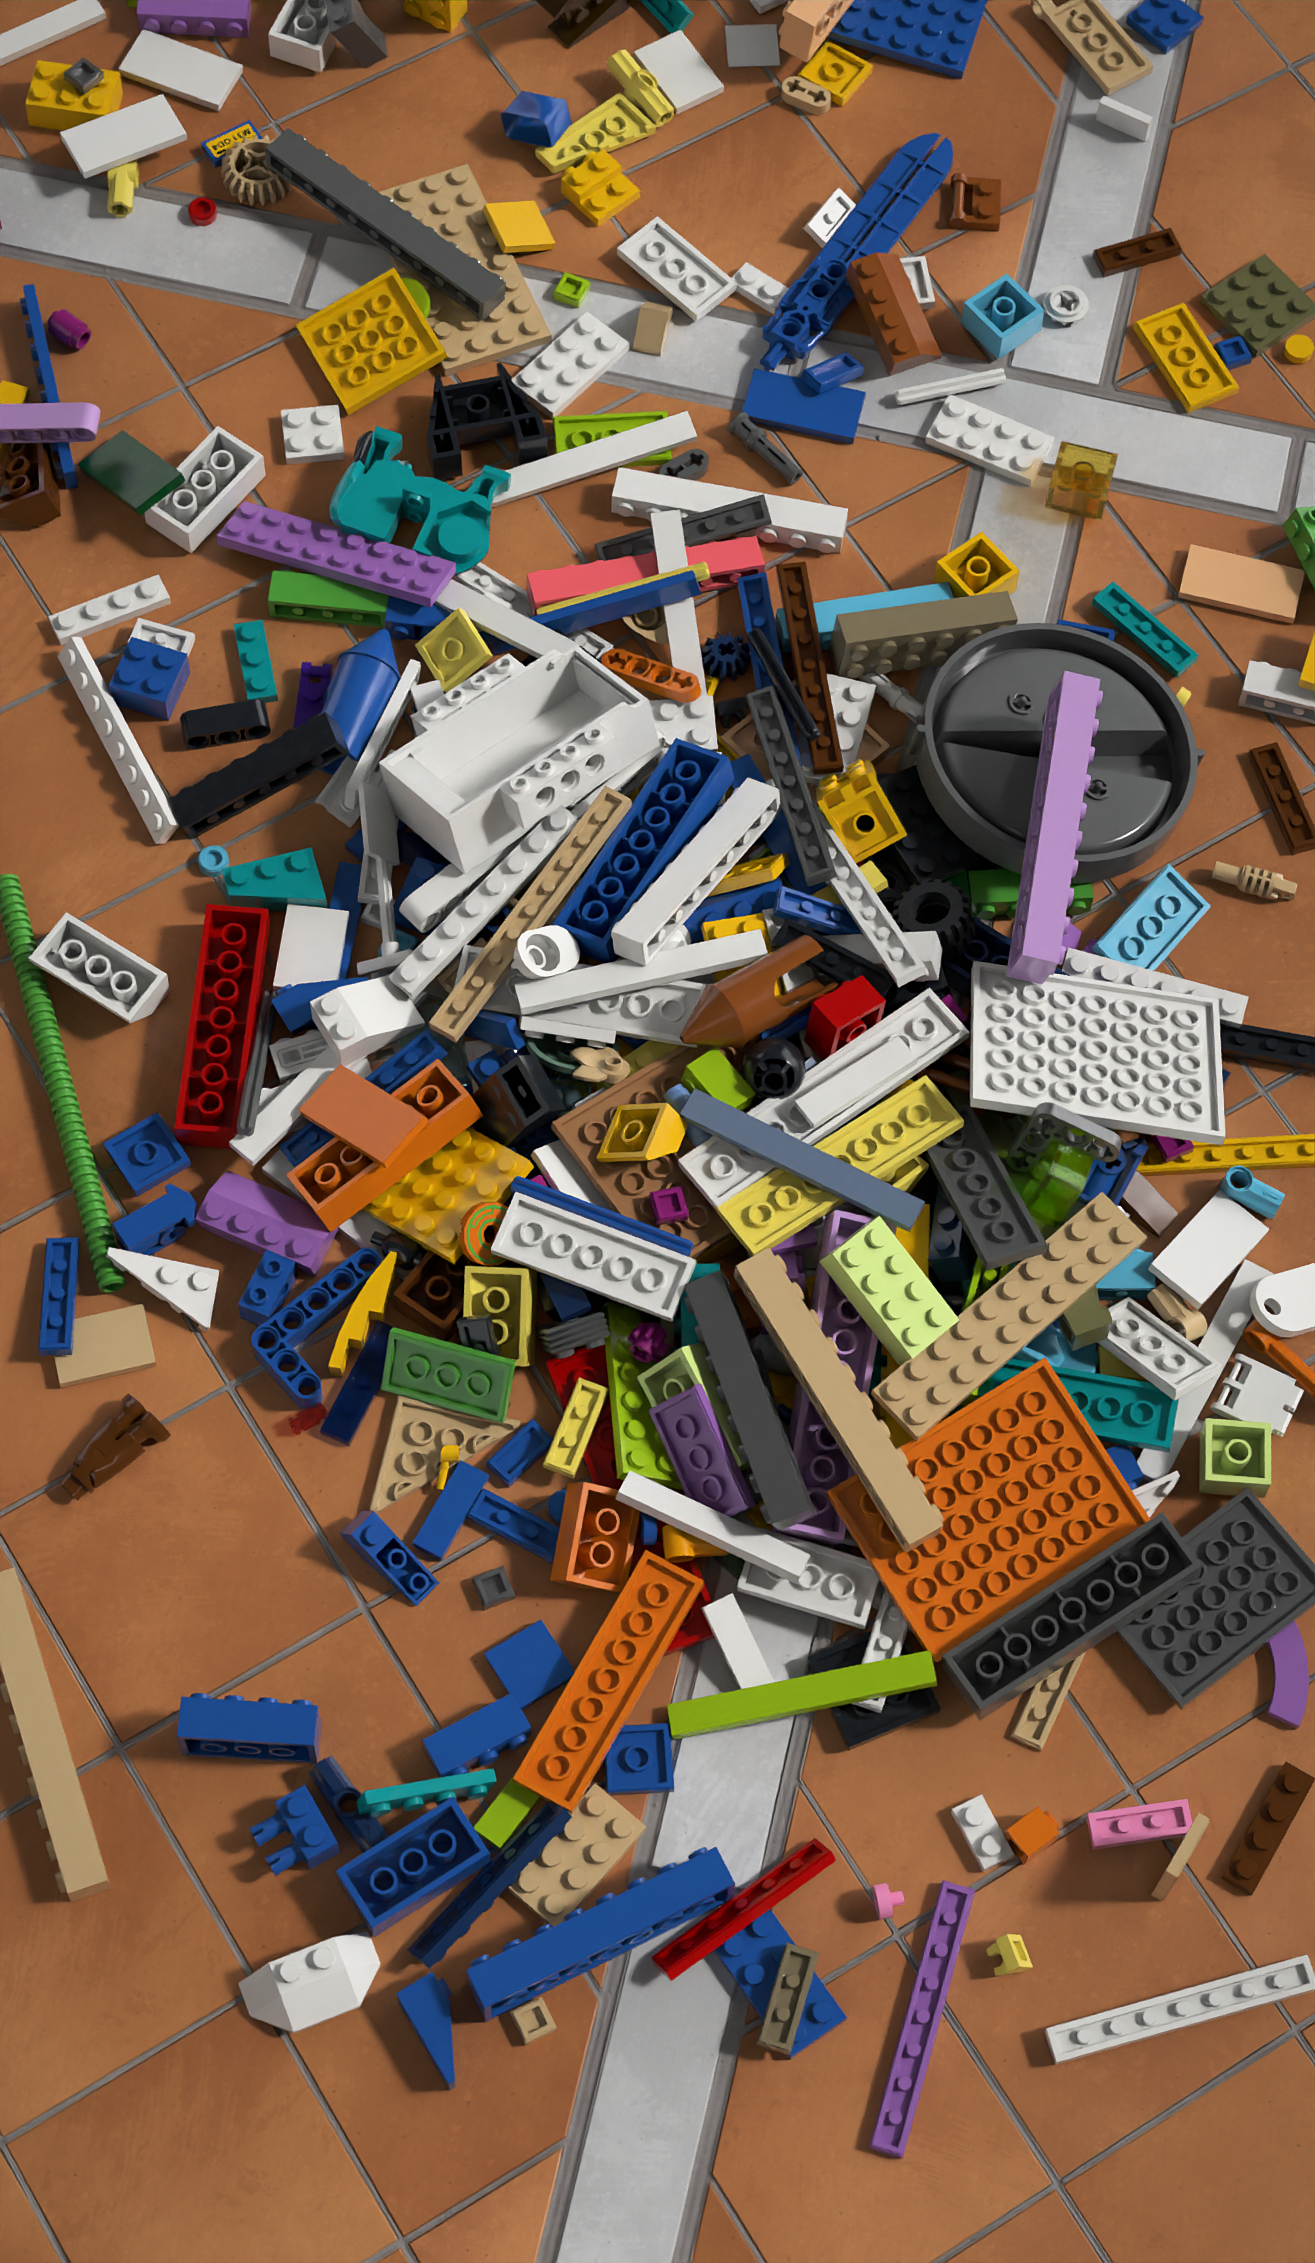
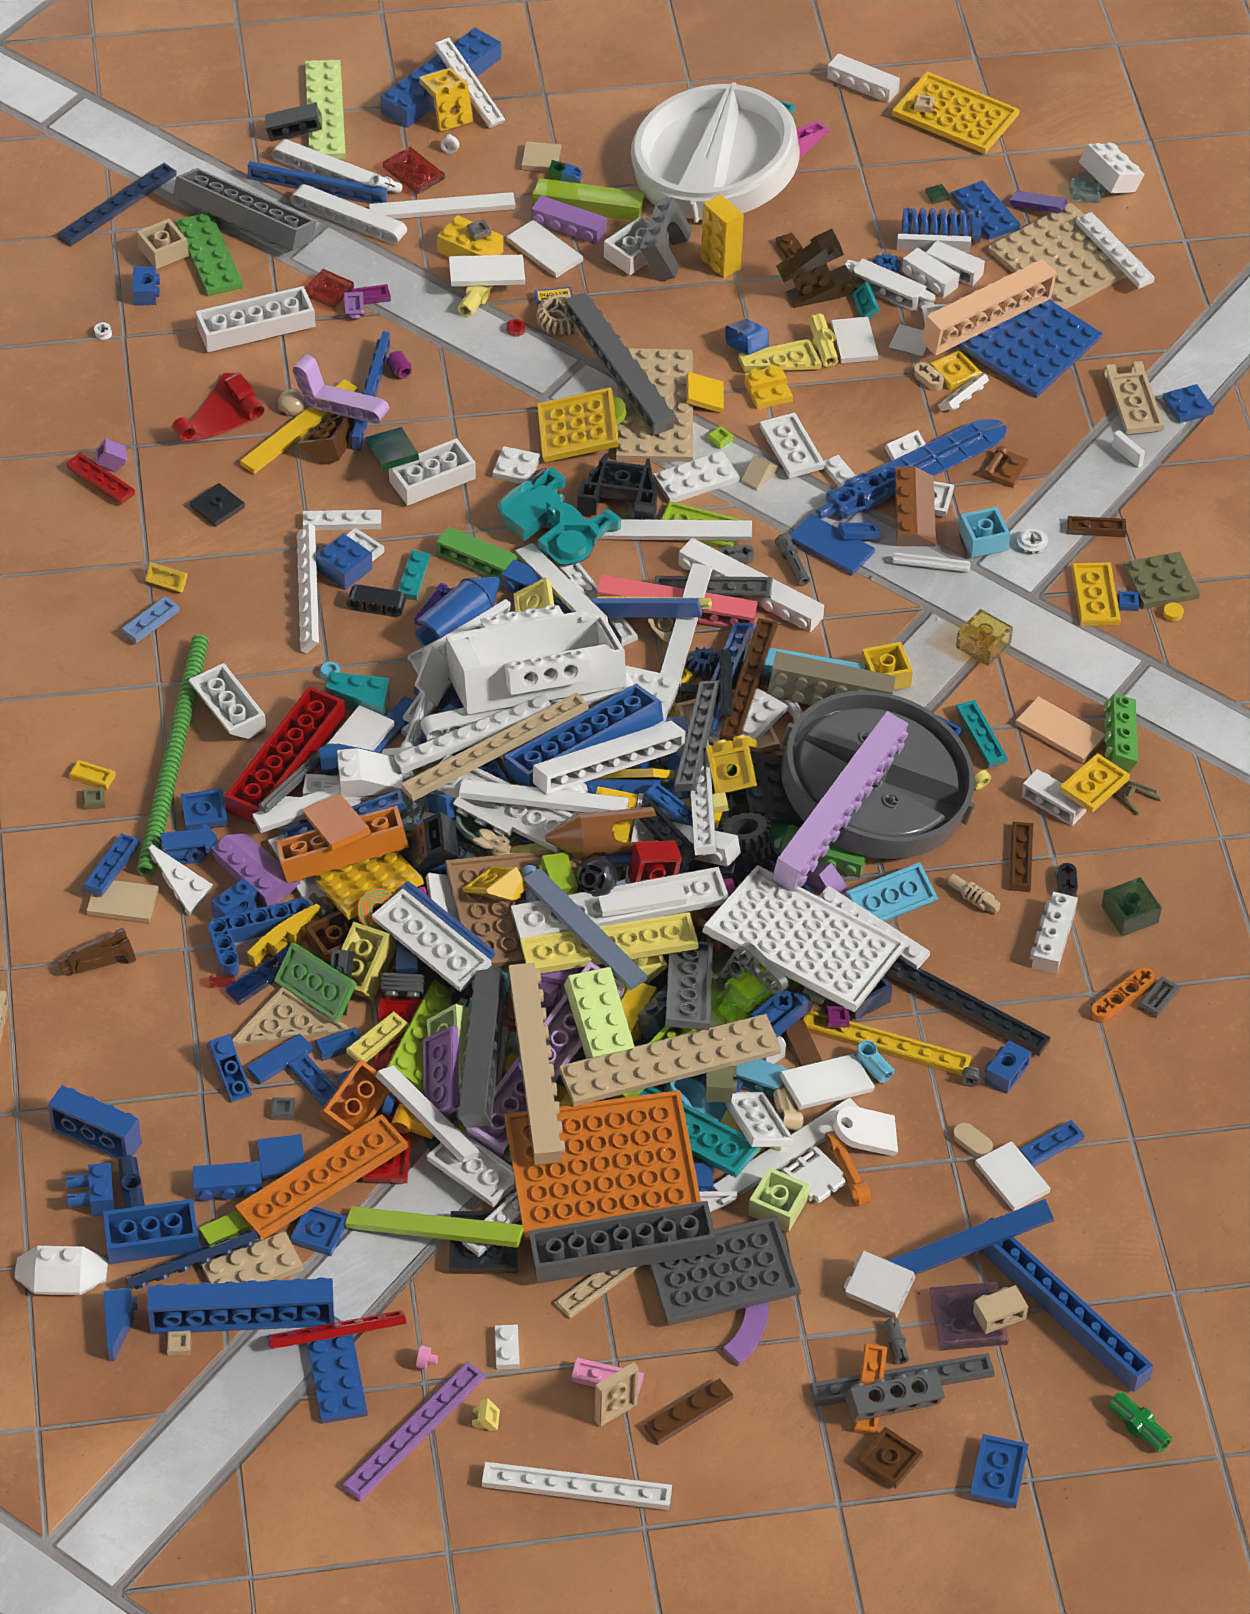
camera: 25 degrees right, 15 degrees down
black brick [169,712,350,839] -> none
medium lavender plate [217,501,456,608] -> none
teal plate [356,1768,497,1817] -> none
yellow hand [436,1445,459,1490] -> none
white piece [511,925,580,979] -> none
orange beam [601,649,701,703] -> none
magenta gear [627,1322,670,1362] -> none
magenta tile [648,1187,689,1226] -> none
white tile [701,1593,775,1689] -> none
dark tan tile [756,1943,819,2055] -> none
white plate [925,394,1054,486] -> none
orange brick [1004,1806,1060,1865] -> none
none -> white plate [938,374,989,412]

